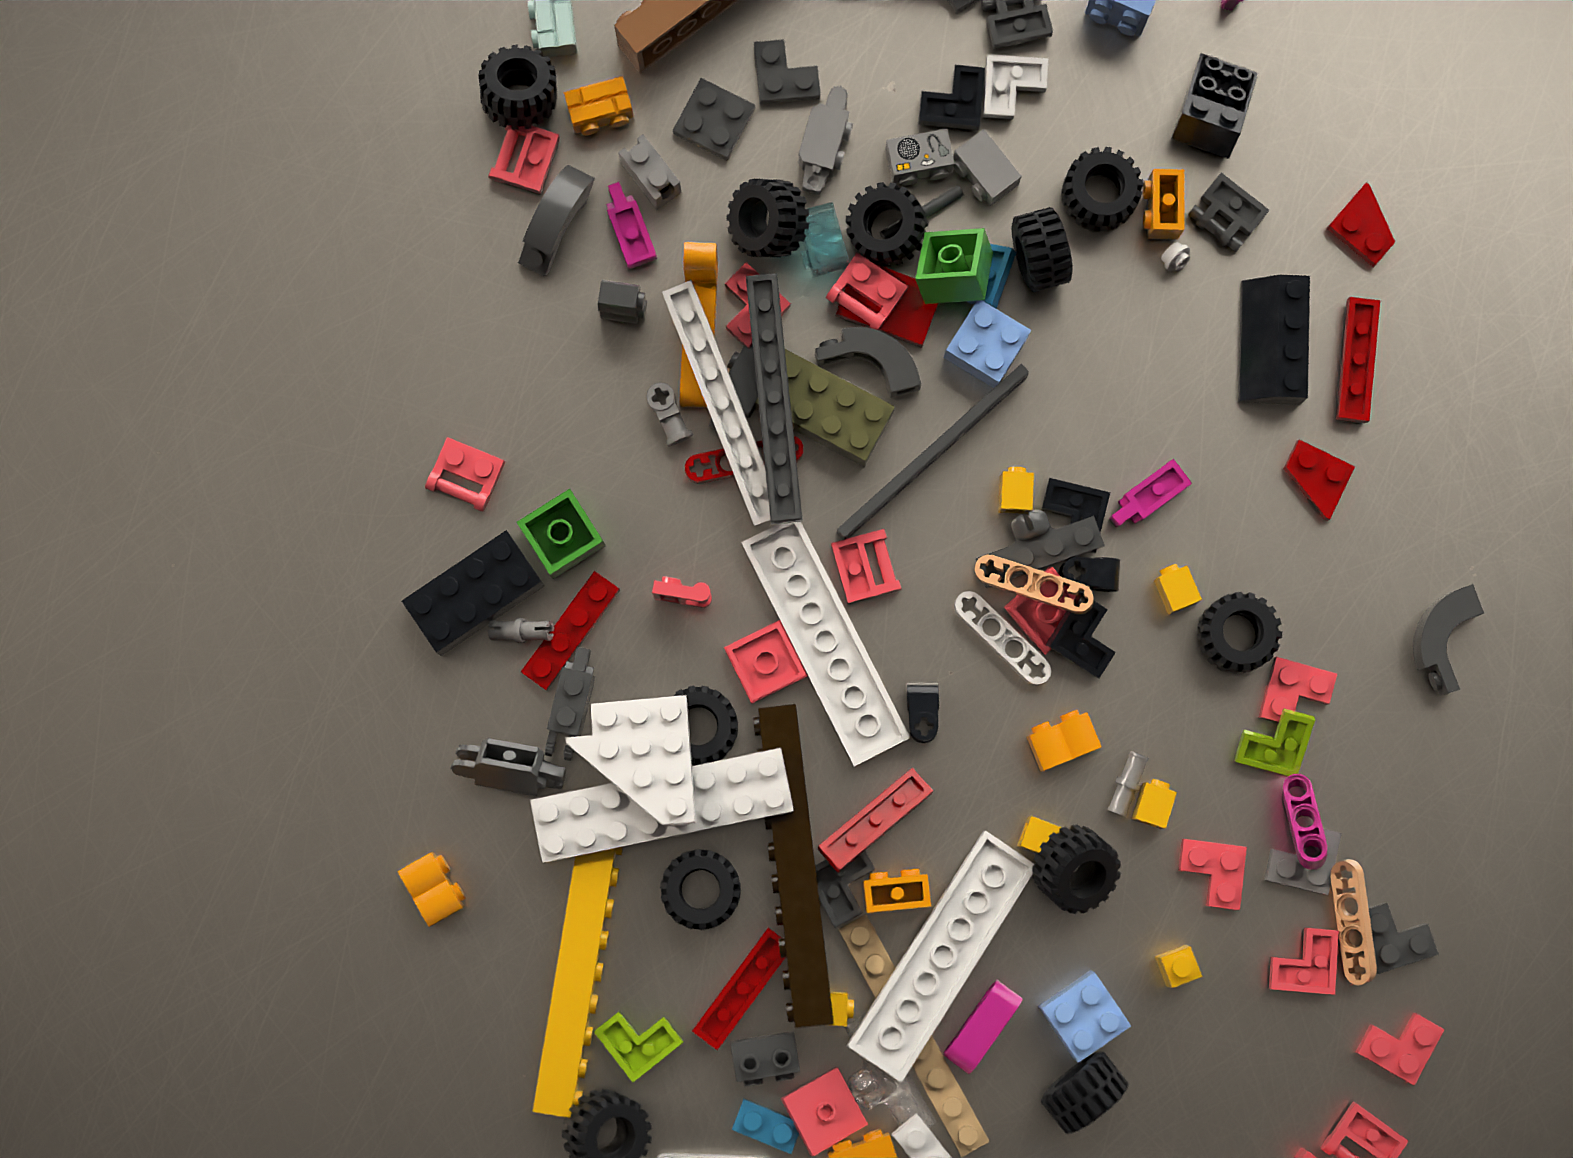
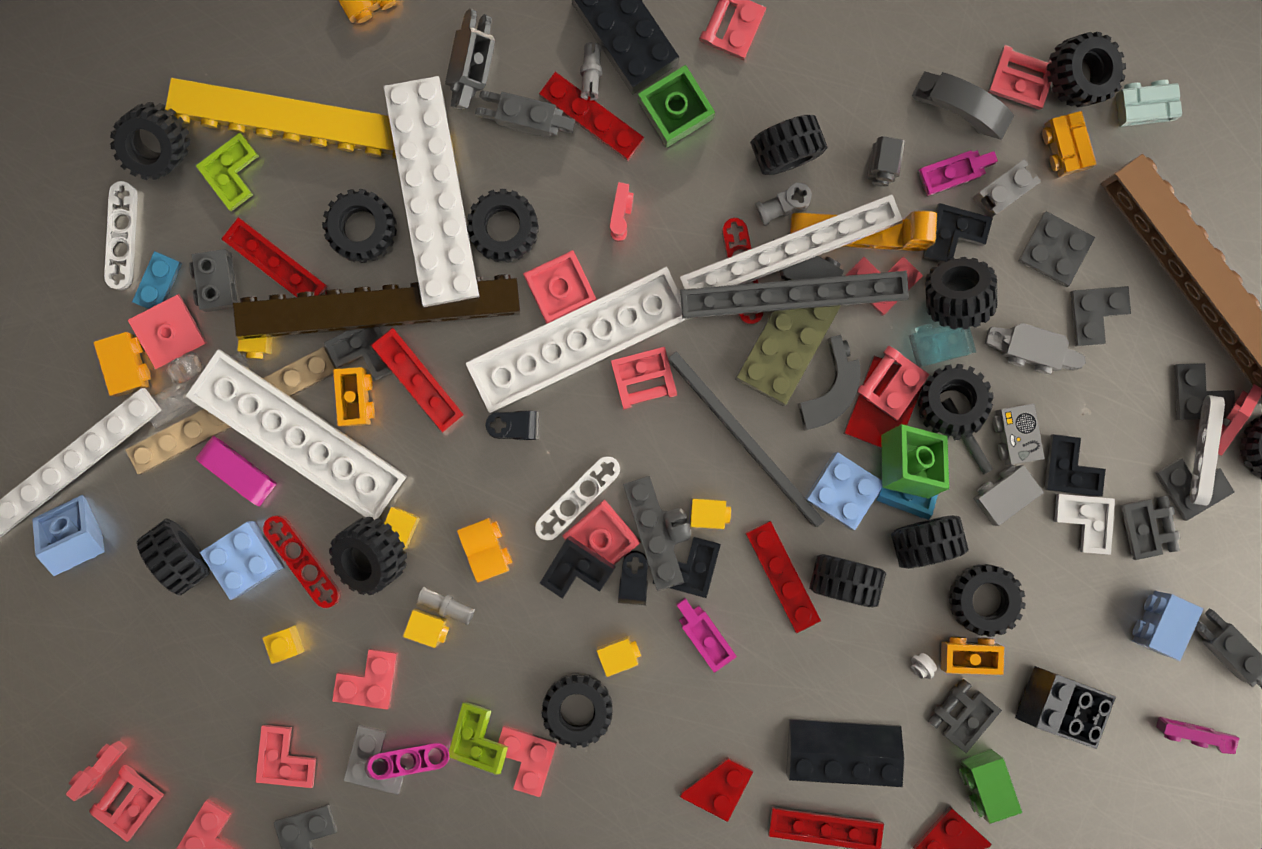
camera: 90 degrees right, 5 degrees up
white wing [566,695,696,827] -> none
light nougat beam [975,554,1094,614] -> none
light nougat beam [1331,859,1377,985] -> none
none -> red beam [263,516,340,608]
none -> red plate [745,521,821,634]
none -> black tyre [750,115,828,175]
none -> black tyre [809,554,886,608]
none -> black plate [923,203,993,262]
none -> bright green brick [959,749,1022,824]

